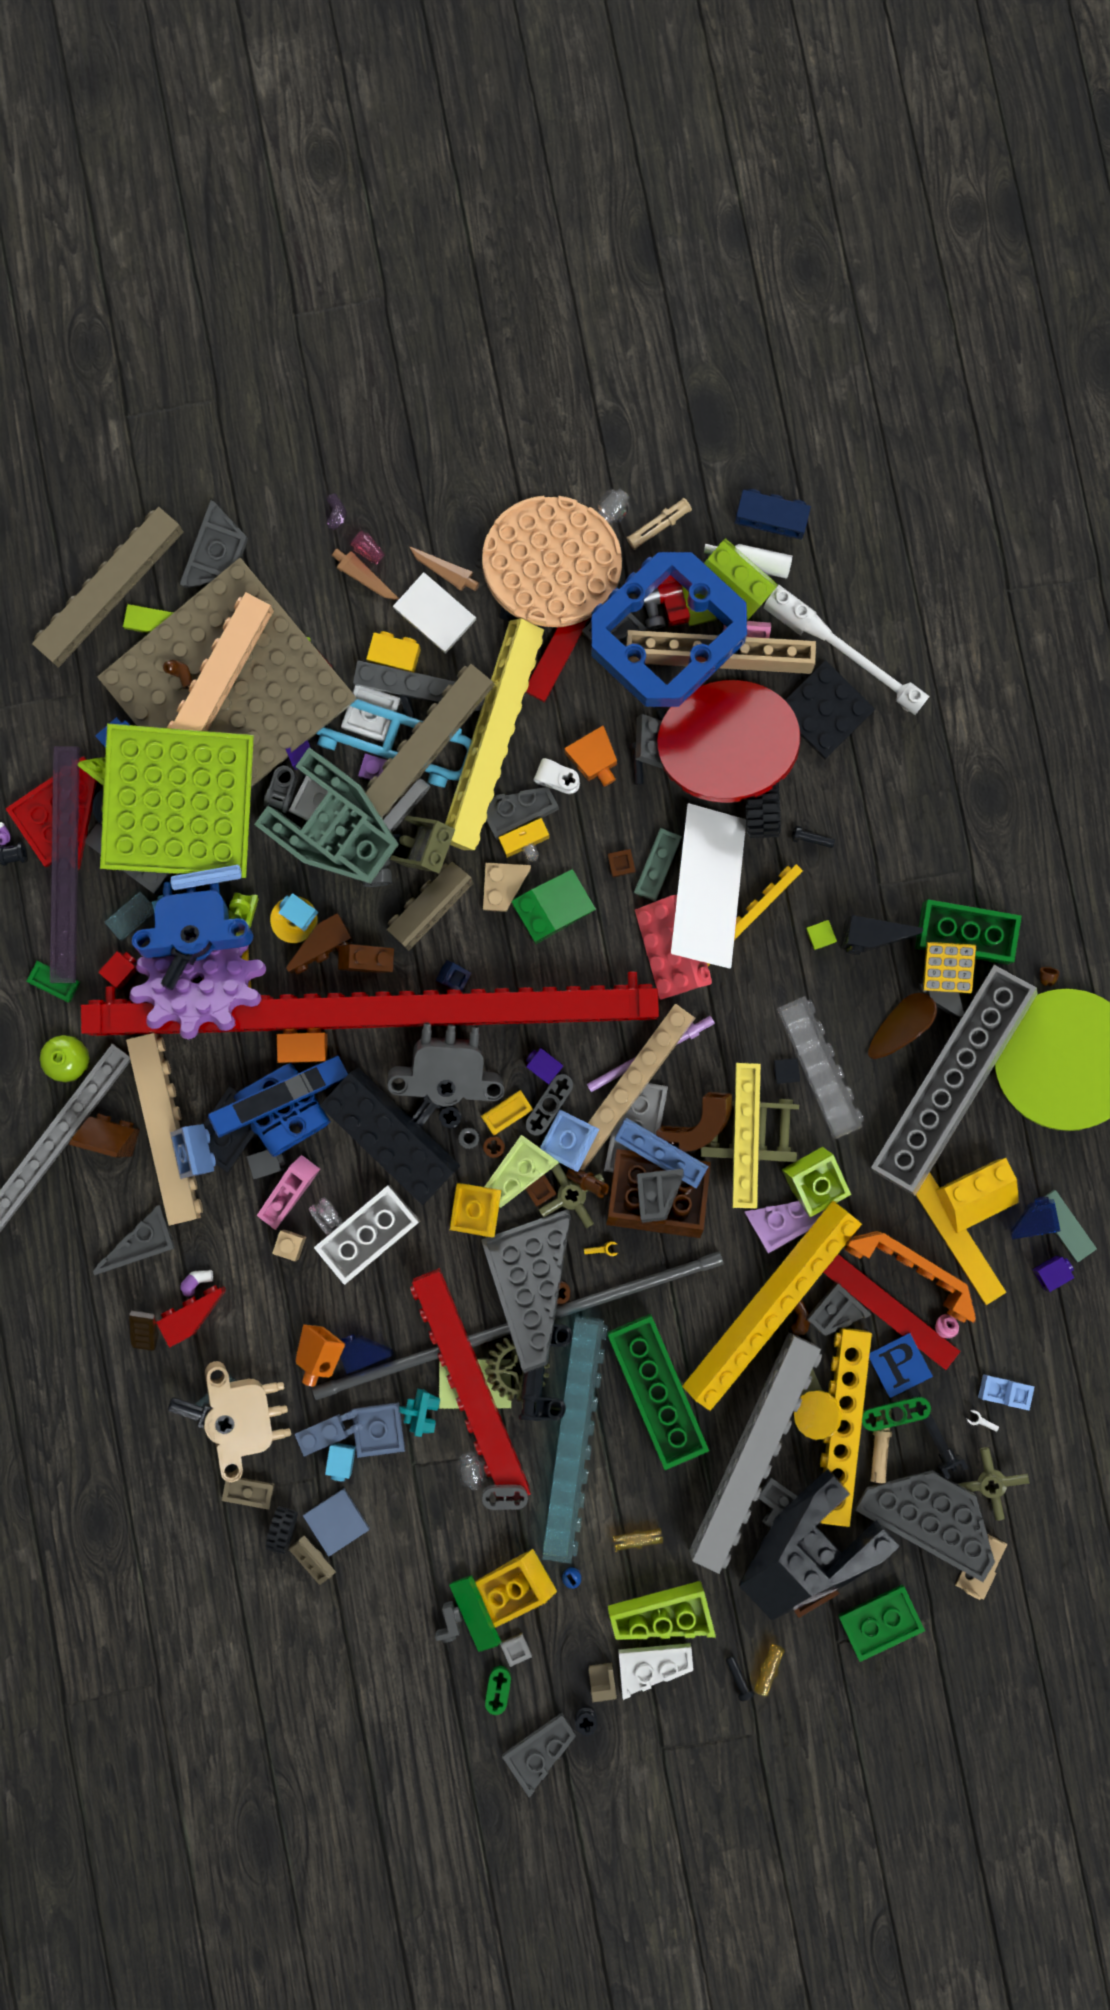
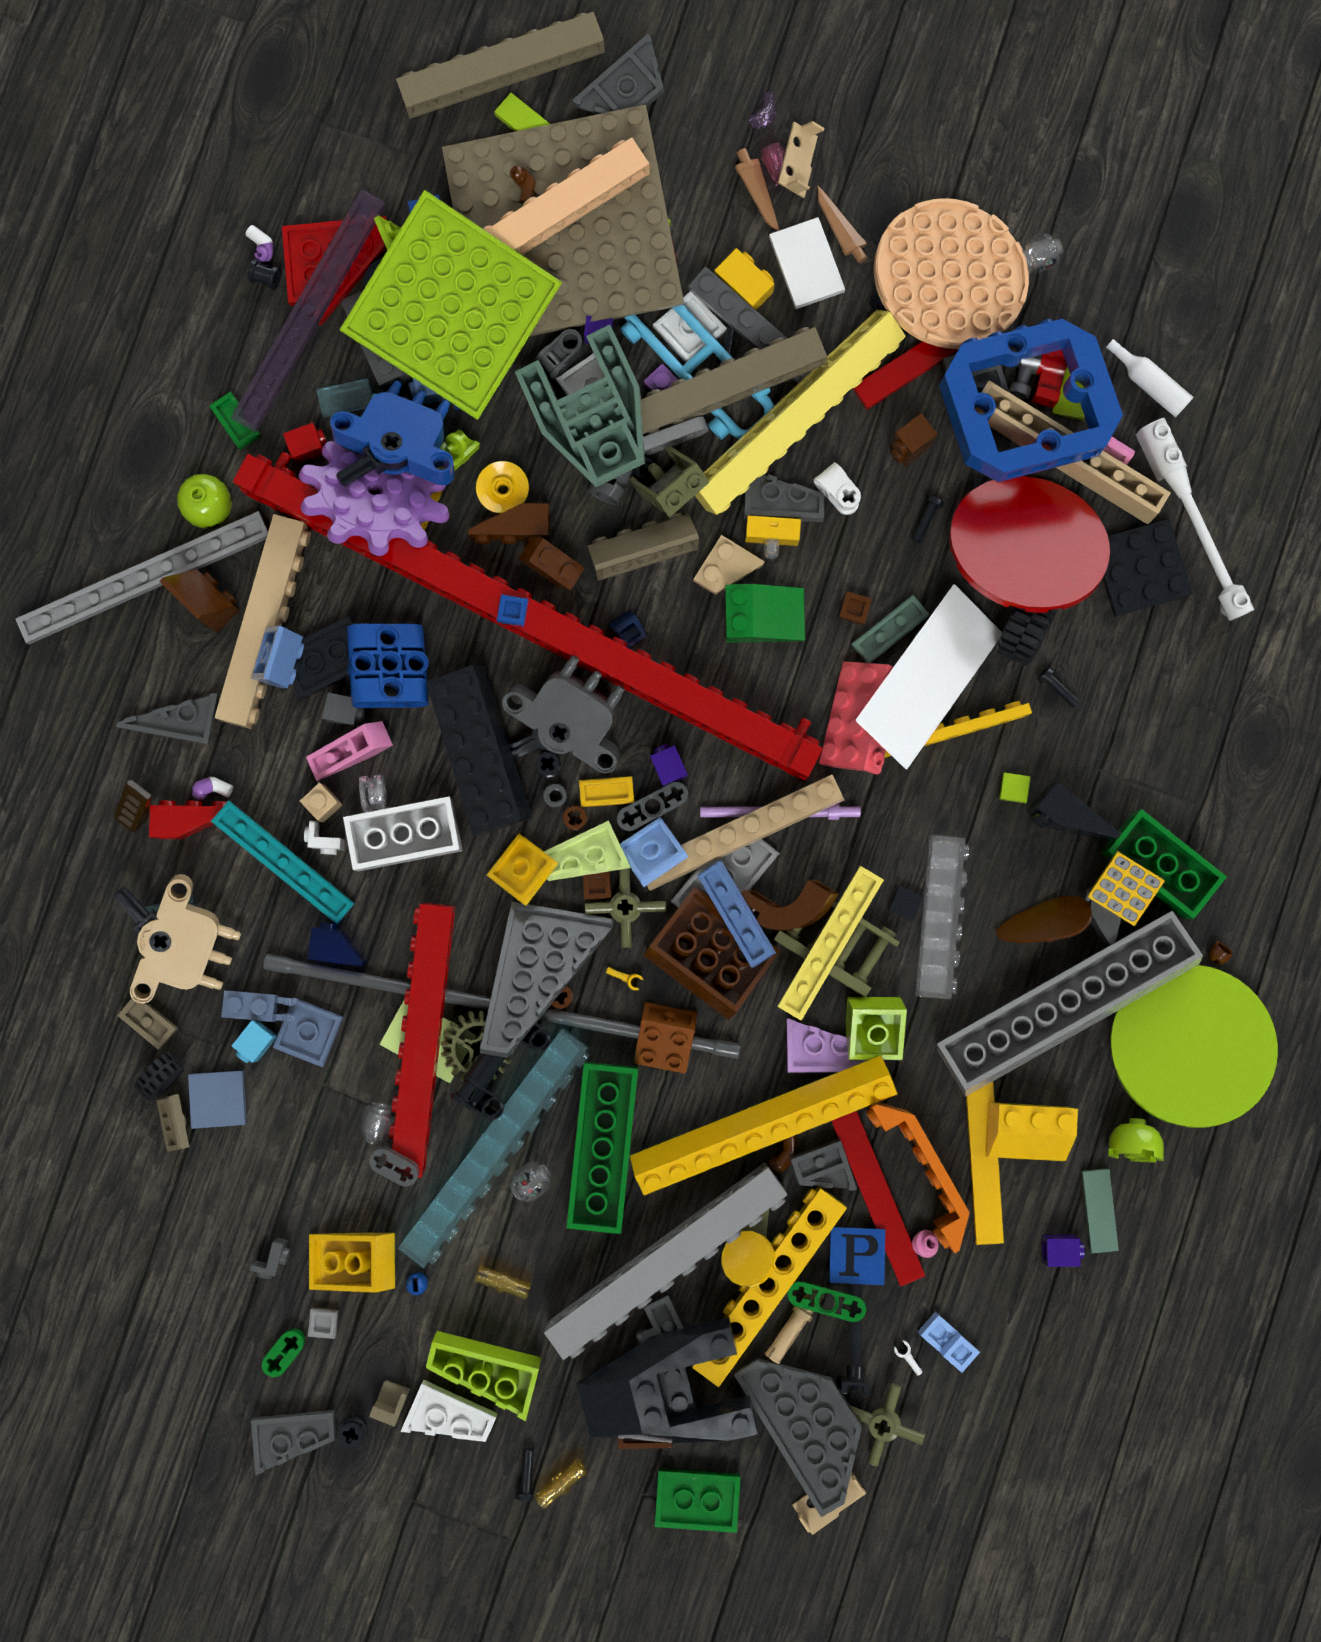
camera: 30 degrees right, 0 degrees up
light blue axle [170,865,242,890] -> none
tile [208,1056,348,1138] -> none
orange brick [277,1028,328,1063] -> none
medium azure brick [279,893,319,931] -> none
orange torso [296,1325,345,1387] -> none
teal hips [399,1388,440,1437] -> none
green tile [449,1575,501,1652] -> none
orange torso [564,726,617,787] -> none
reddish brown axle [566,1168,609,1198] -> none
tan pin [626,498,692,550] -> none
dark grey wing [635,714,663,769] -> none
dark grey wing [637,1169,684,1223] -> none
lime slope [704,538,778,620] -> none
dark blue brick [734,489,811,540] -> none
clear blue slope [1011,1197,1061,1239] -> none
none -> teal tile [211,801,354,924]
none -> white bracket [304,821,345,855]
none -> blue tile [497,594,529,627]
none -> clear head [510,1162,552,1203]
none -> dark orange bracket [634,1002,698,1073]
none -> tan piece [778,121,825,198]
none -> reddish brown brick [889,413,937,467]
none -> lime cylinder [1108,1118,1164,1163]

